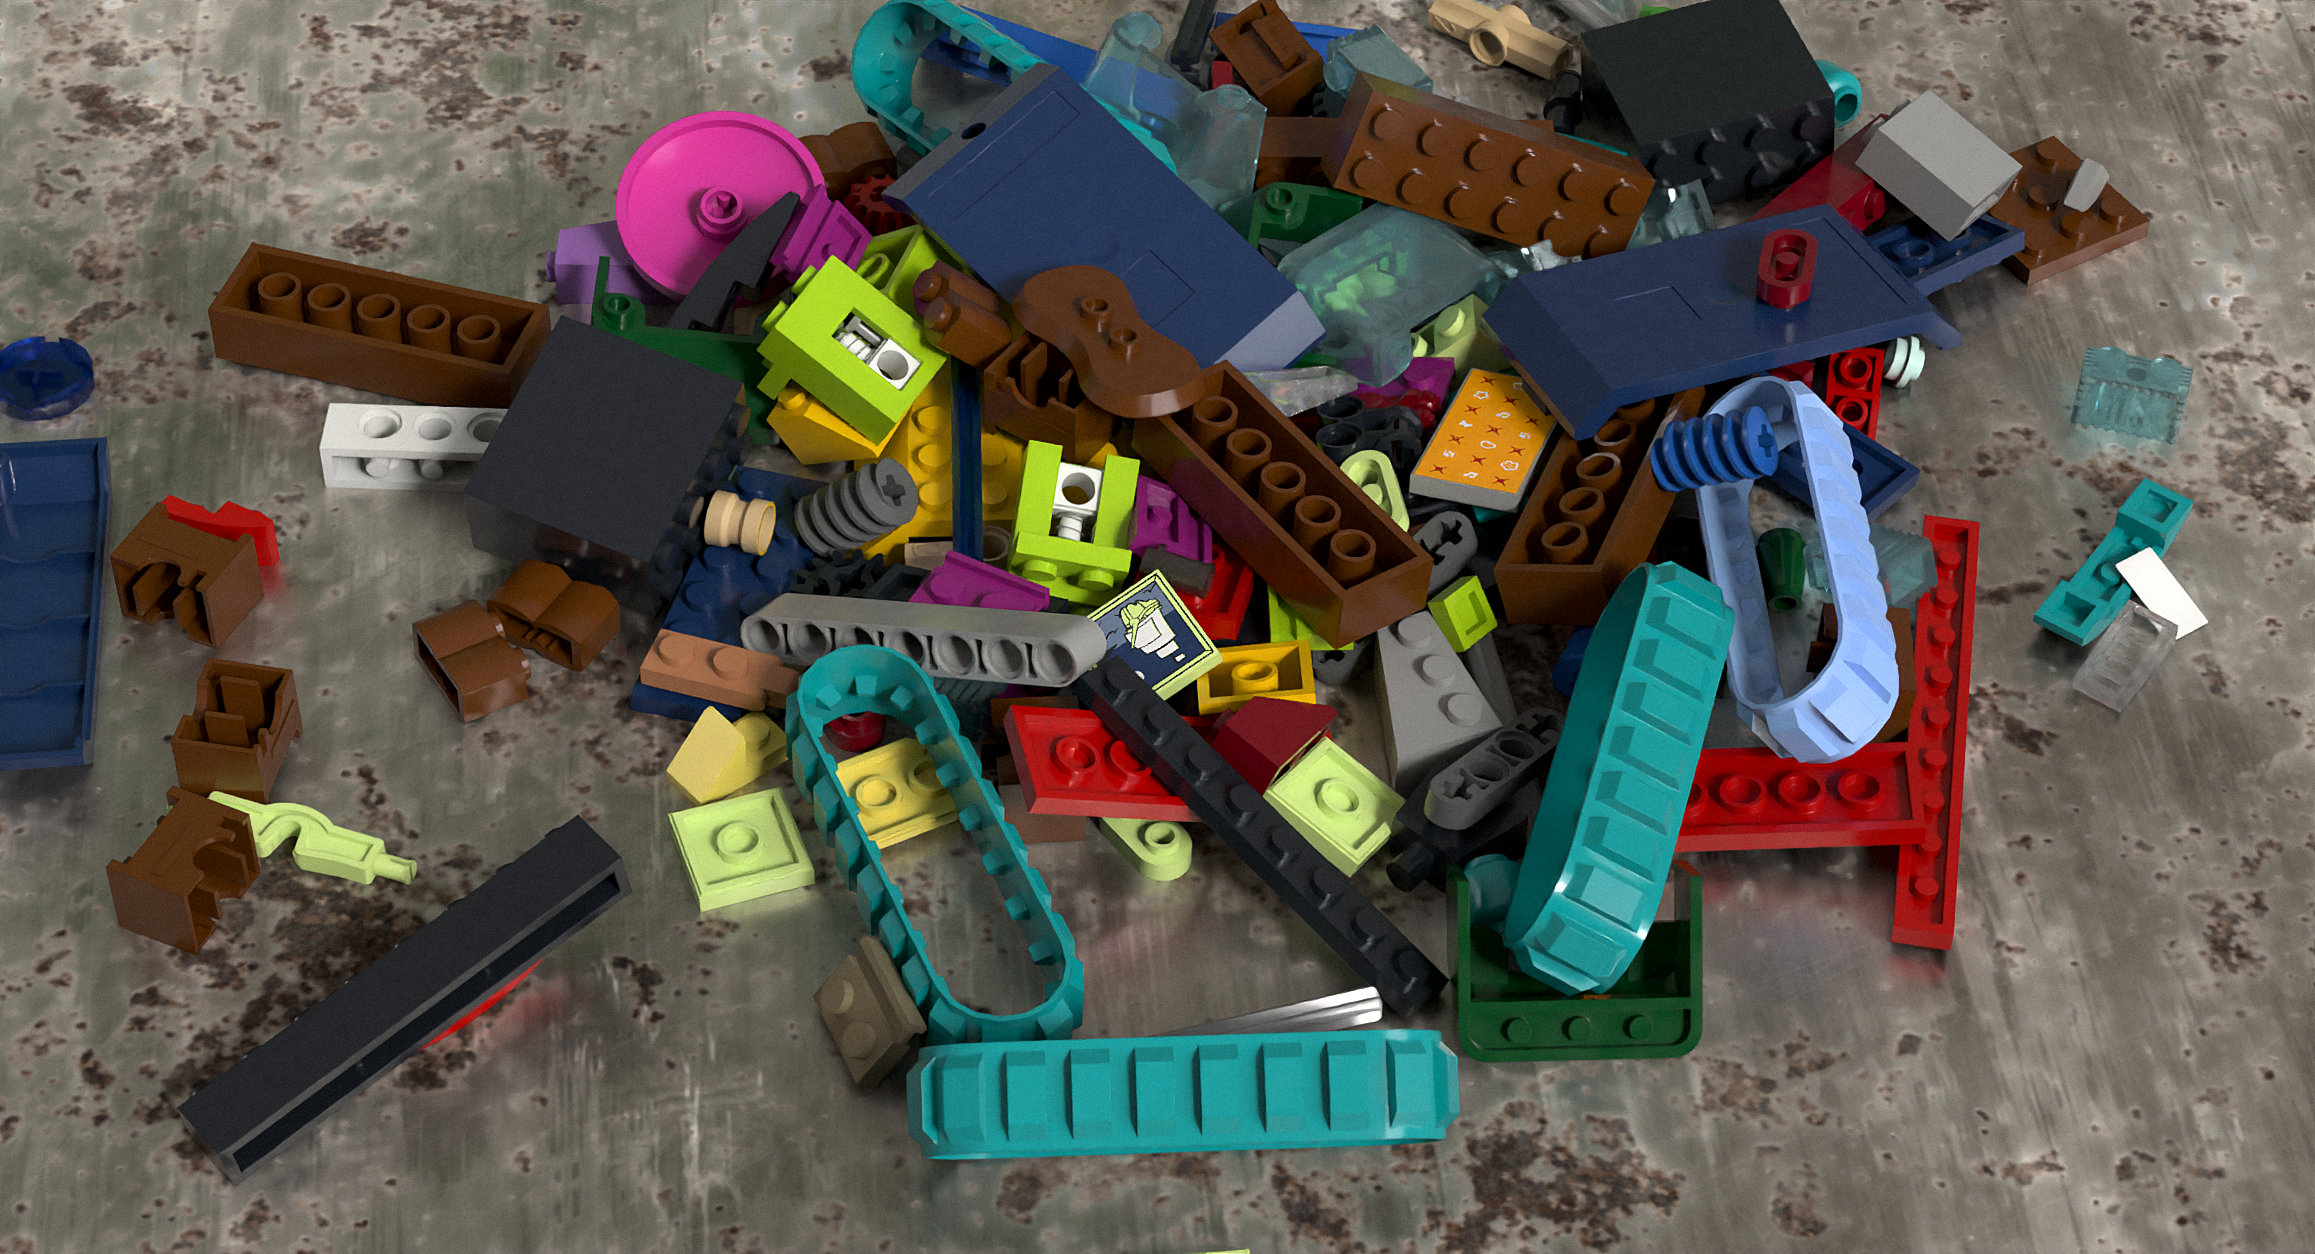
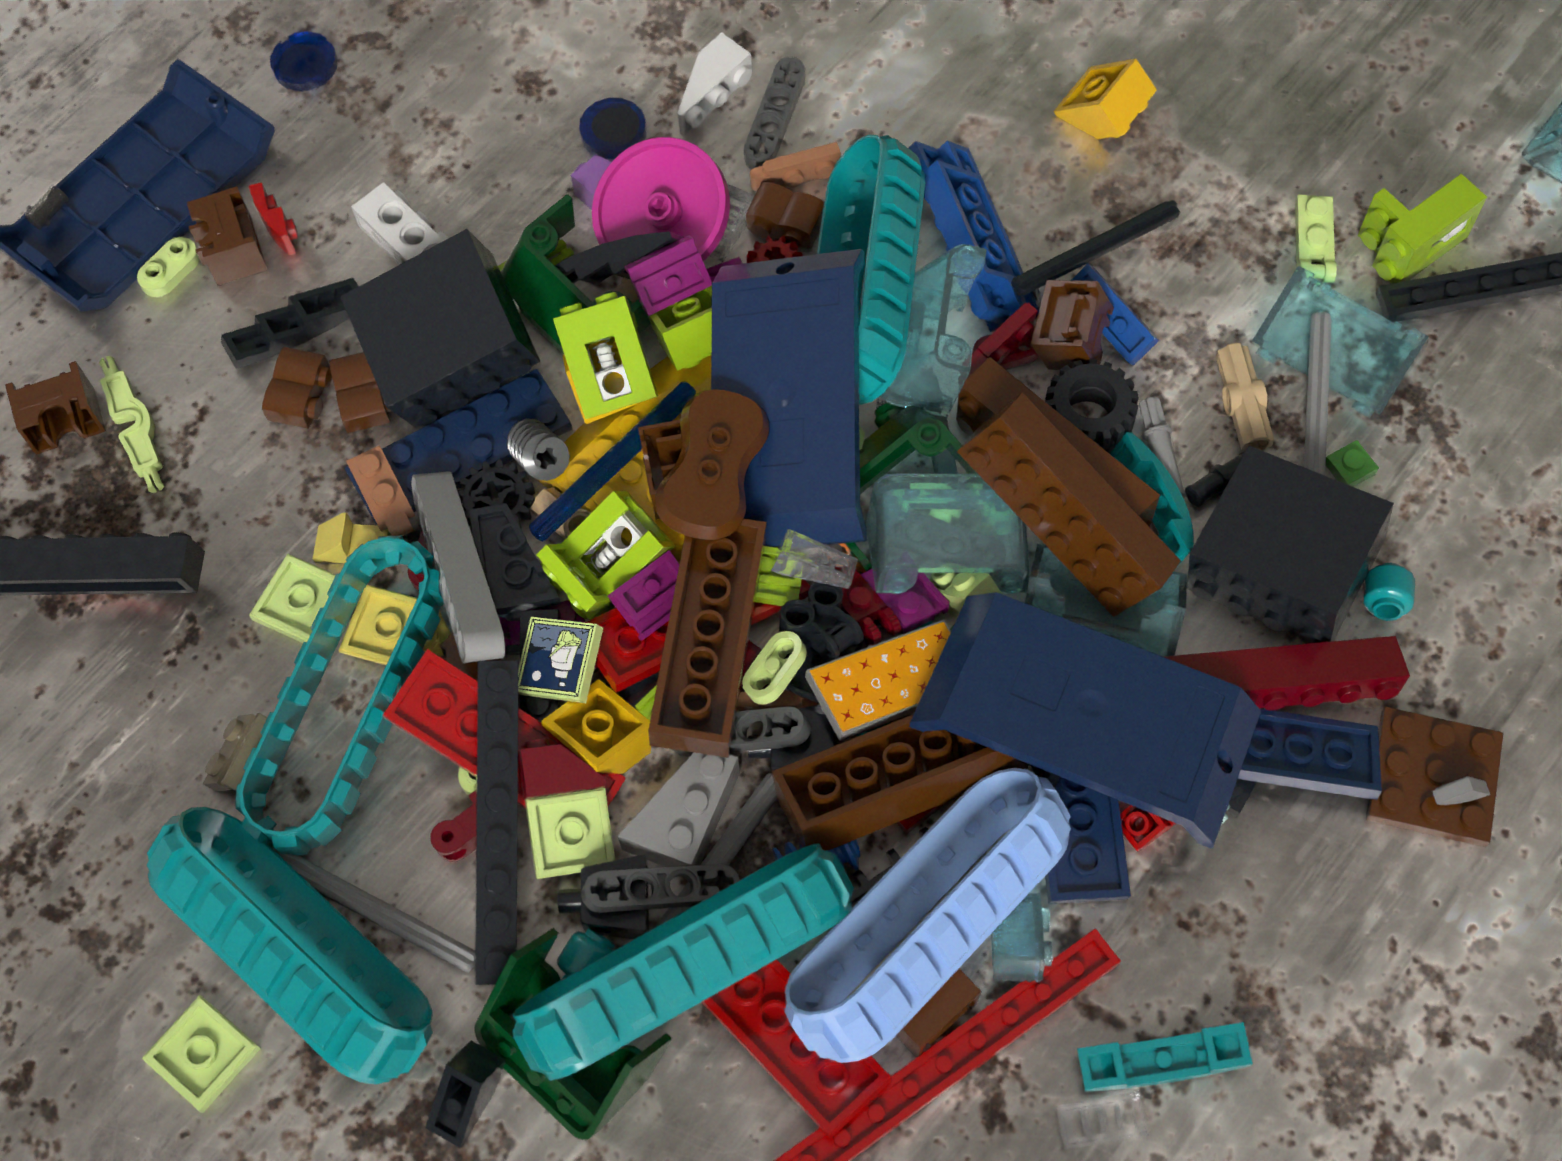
camera: 50 degrees right, 20 degrees up
reddish brown piece [171,658,303,805] -> none
reddish brown brick [208,243,552,409] -> none
tan wheel [704,490,776,555] -> none
magenta plate [908,549,1050,612] -> none
reddish brown brick [912,260,1012,373] -> none
clear smoke pin [1139,543,1216,600] -> none
clear light blue brick [1323,23,1434,99] -> none
lime plate [1427,575,1498,652] -> none
blue piece [1650,406,1779,493] -> none
dark red plate [1756,229,1818,309] -> none
light grey brick [1855,89,2023,242] -> none
clear light blue brick [2070,346,2194,445] -> none
white sticker [2116,547,2208,641] -> none
none -> yellowish green plate [137,237,200,297]
none -> black slope [221,278,359,369]
none -> black slope [425,1040,506,1148]
none -> dark red leg [430,790,476,862]
none -> tile [579,98,647,159]
none -> white slope [677,32,752,136]
none -> dark grey beam [744,57,805,169]
none -> nougat hinge [750,142,841,191]

